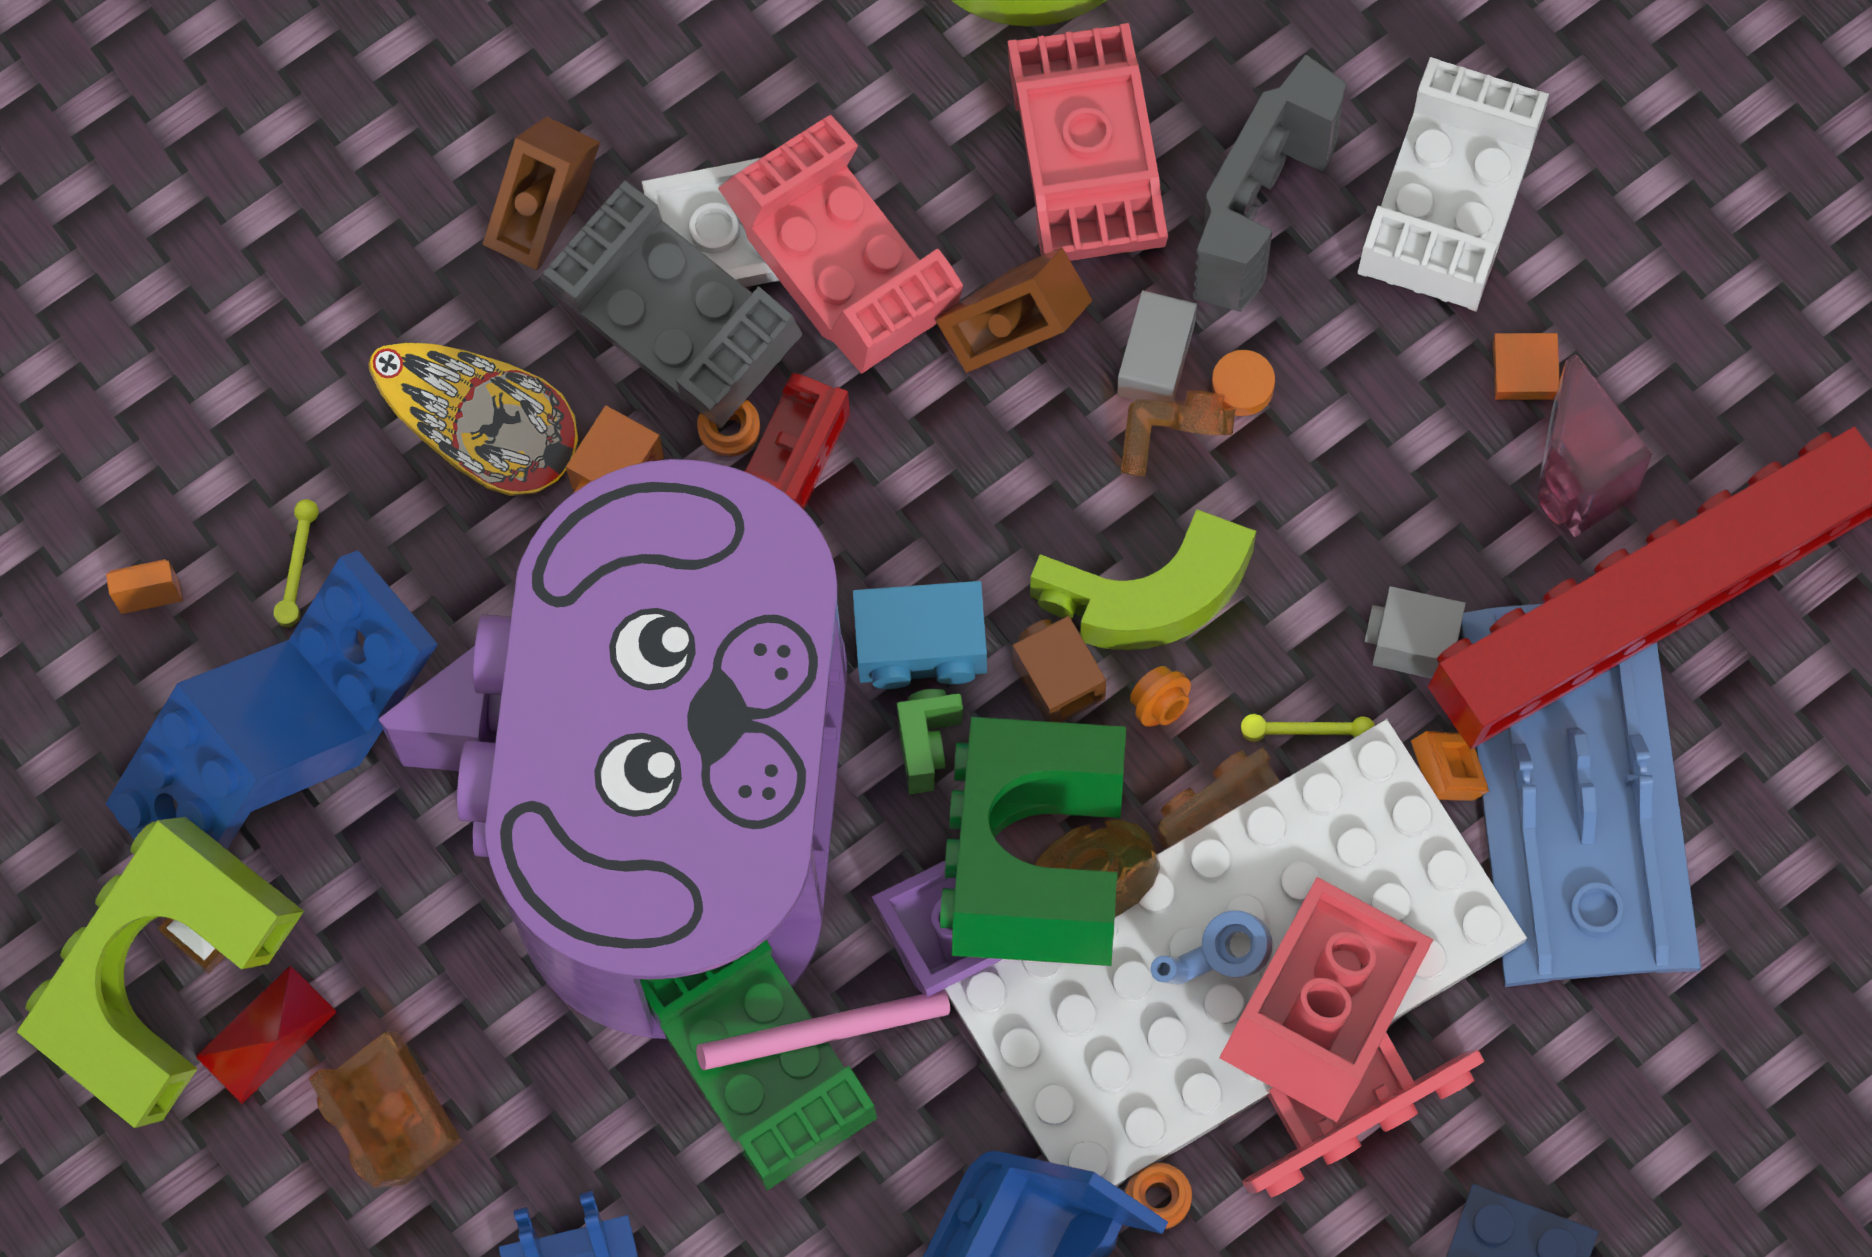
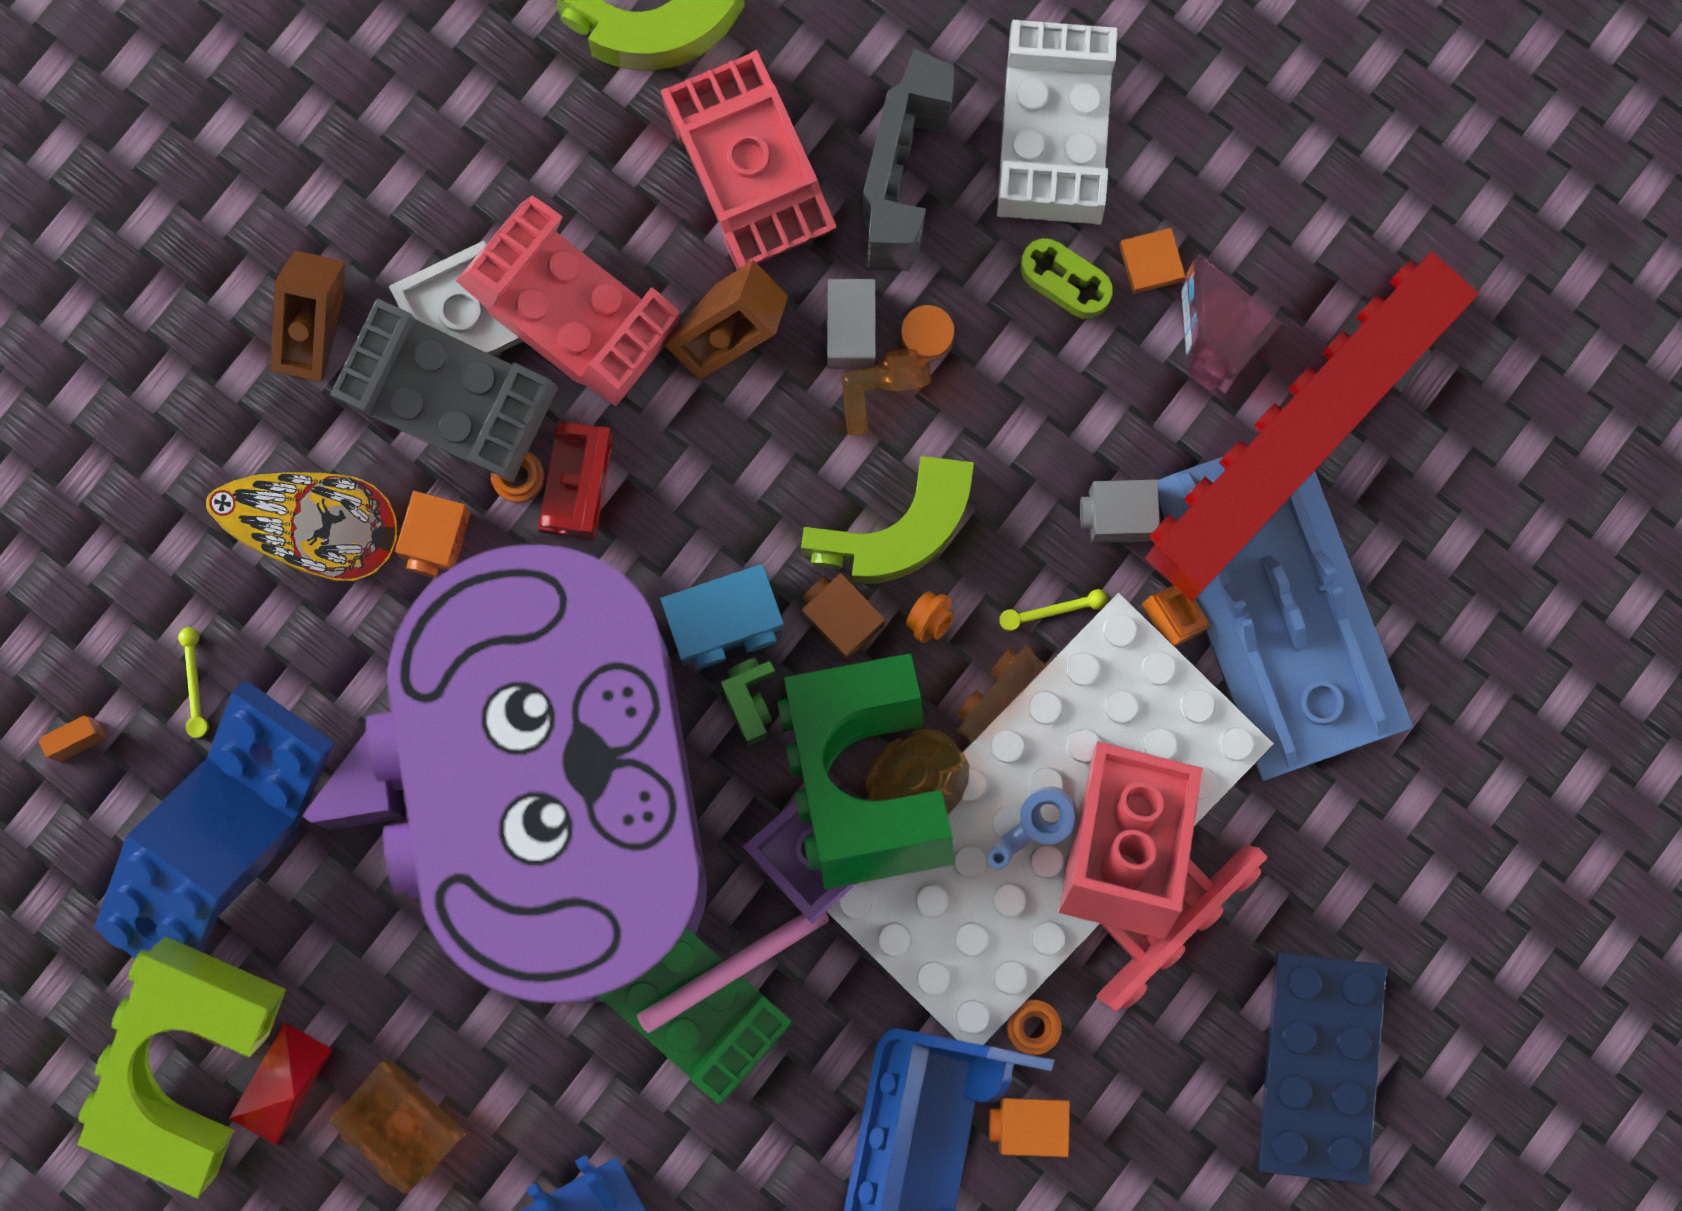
camera: 20 degrees left, 10 degrees up
none -> lime beam [1021,239,1112,319]

